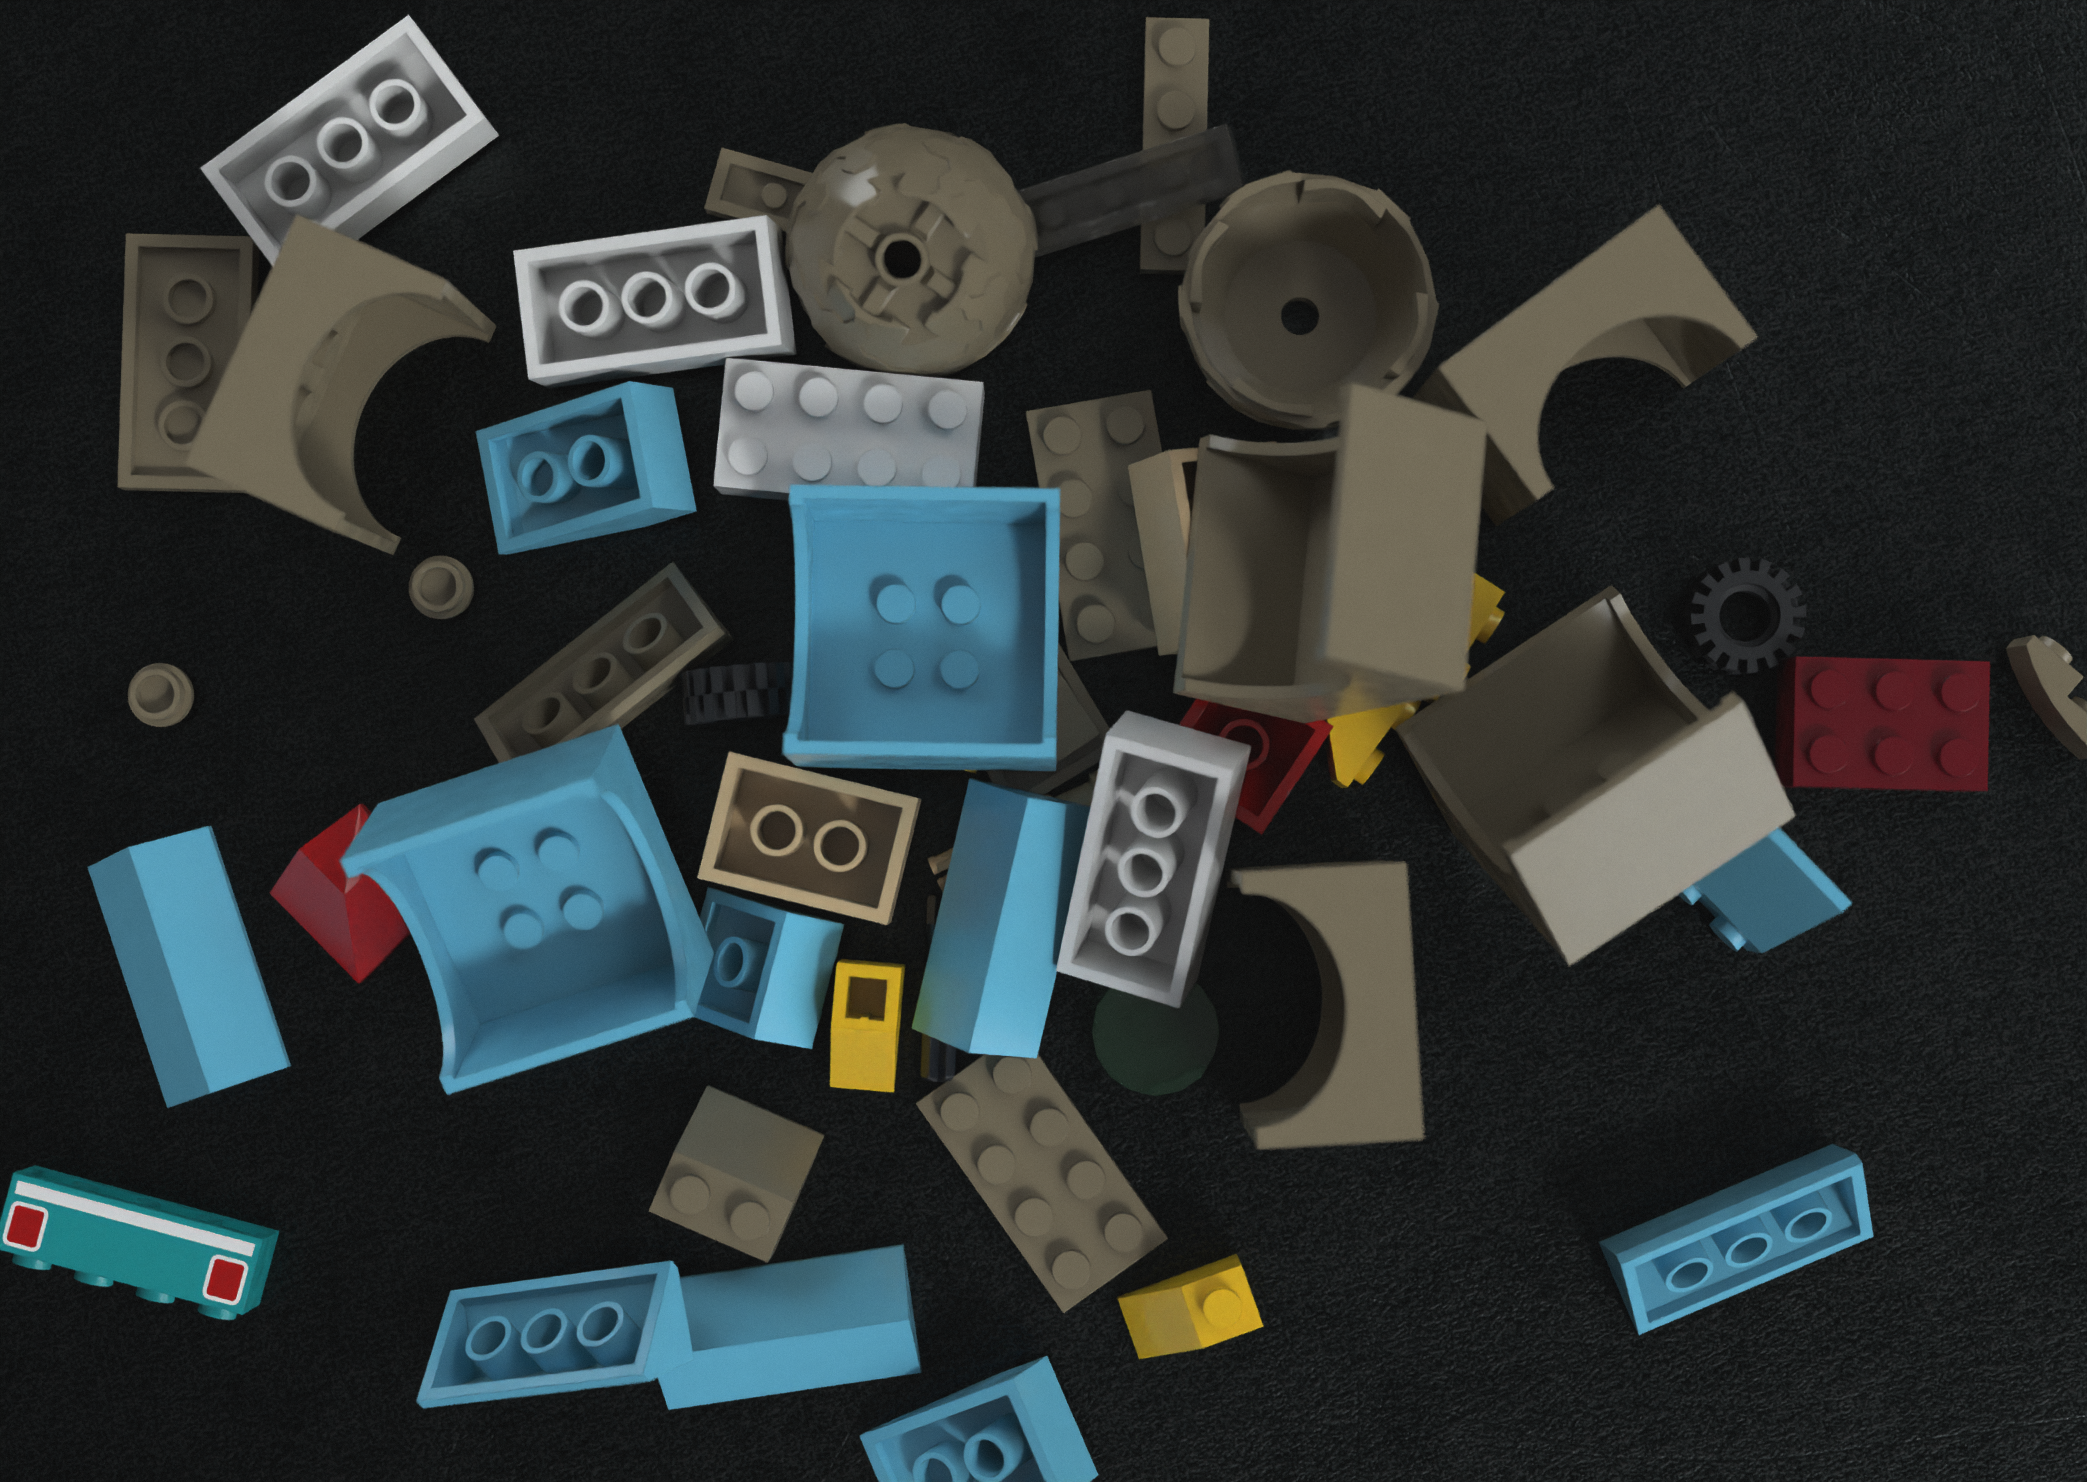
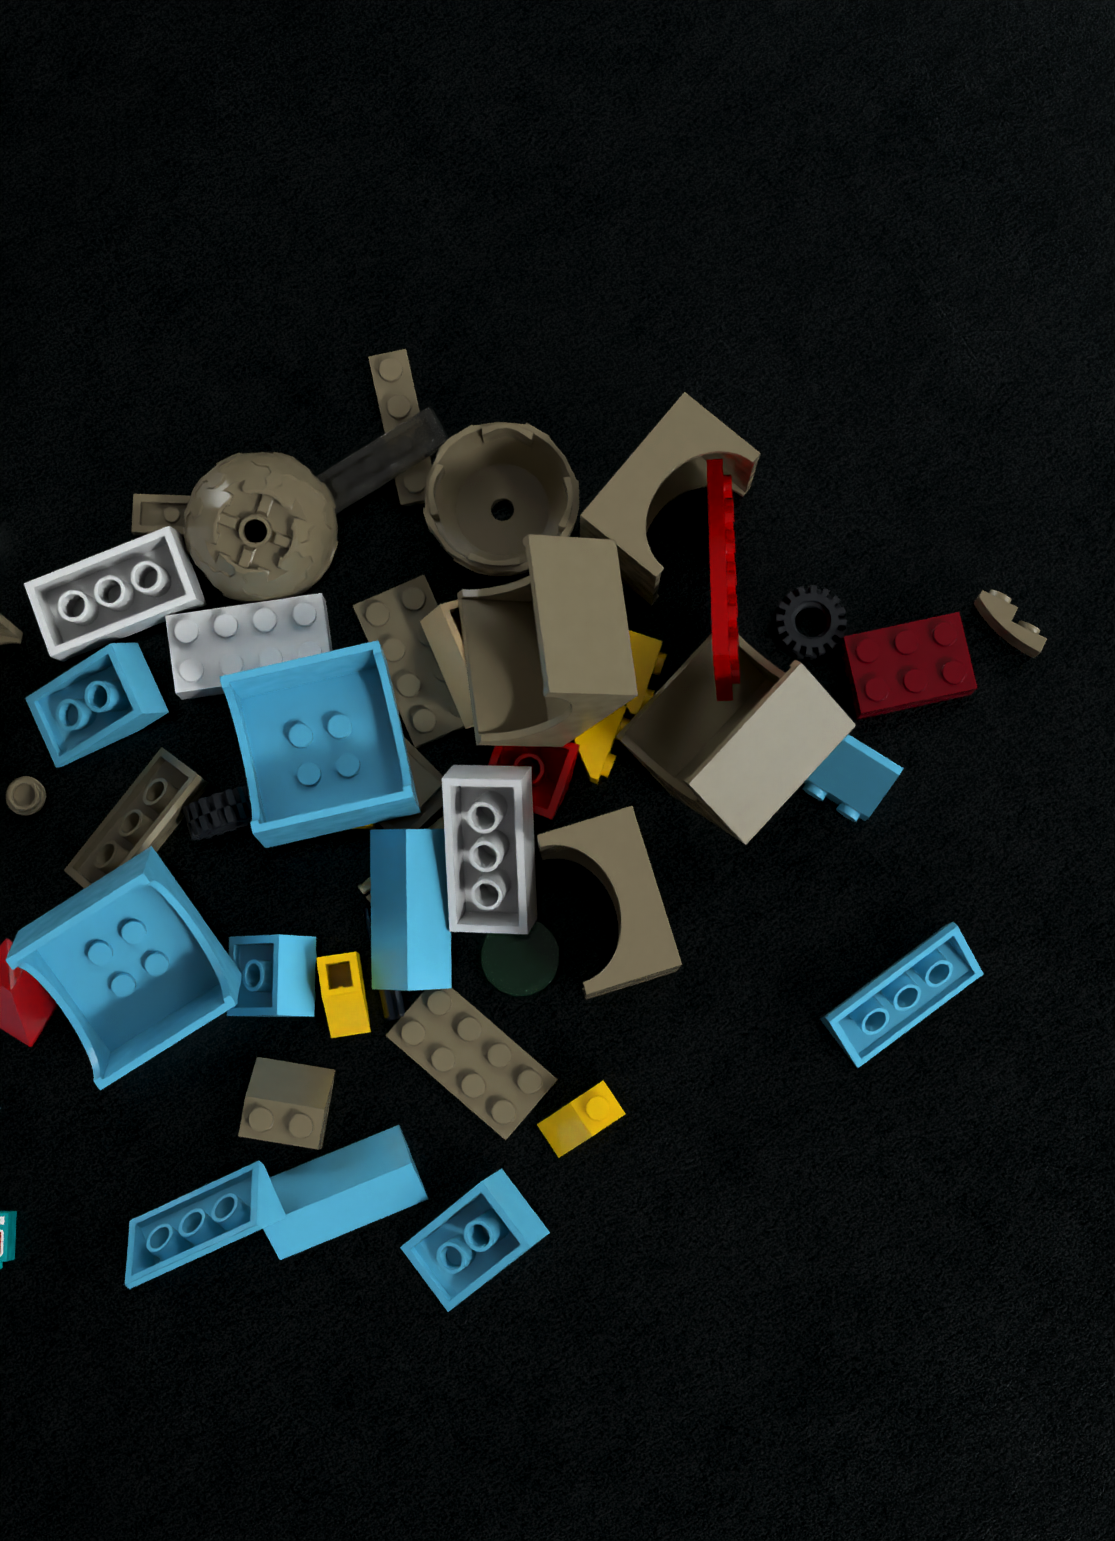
camera: 15 degrees left, 5 degrees down
tan brick [698,752,921,925] -> none
none -> red plate [707,459,740,701]

